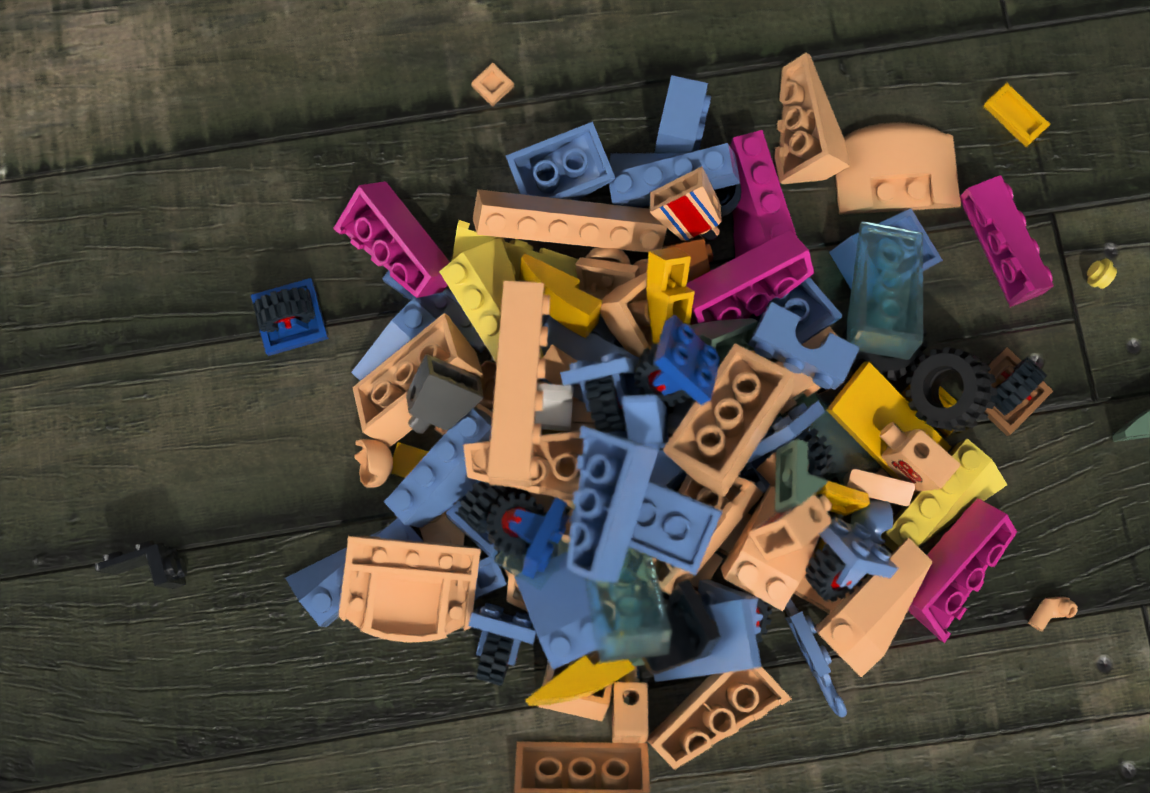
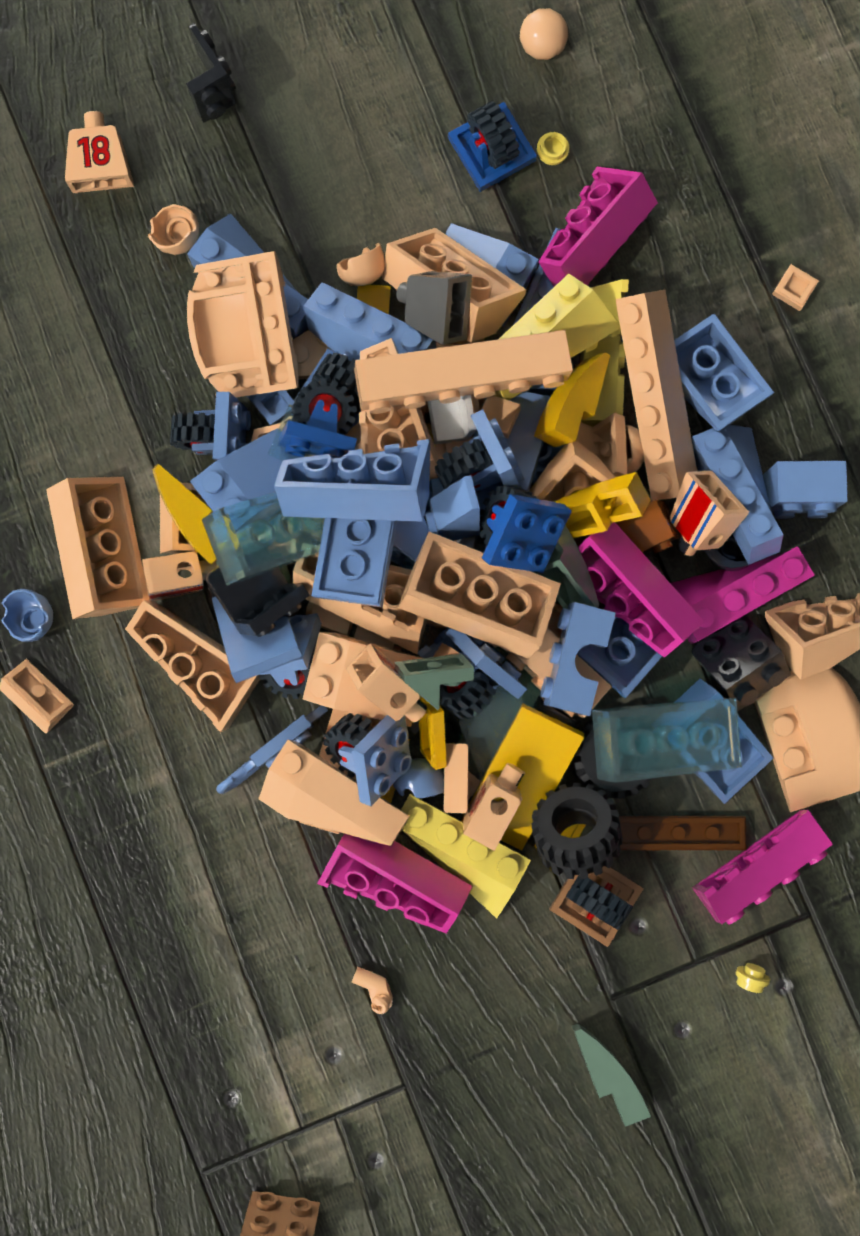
camera: 80 degrees right, 5 degrees up
none -> light nougat torso [65,111,134,193]
none -> light nougat hair [148,204,199,255]
none -> light nougat hair [520,8,569,60]
none -> light yellow plate [537,132,569,165]
none -> reddish brown tile [619,816,747,851]
none -> black bracket [692,615,791,713]

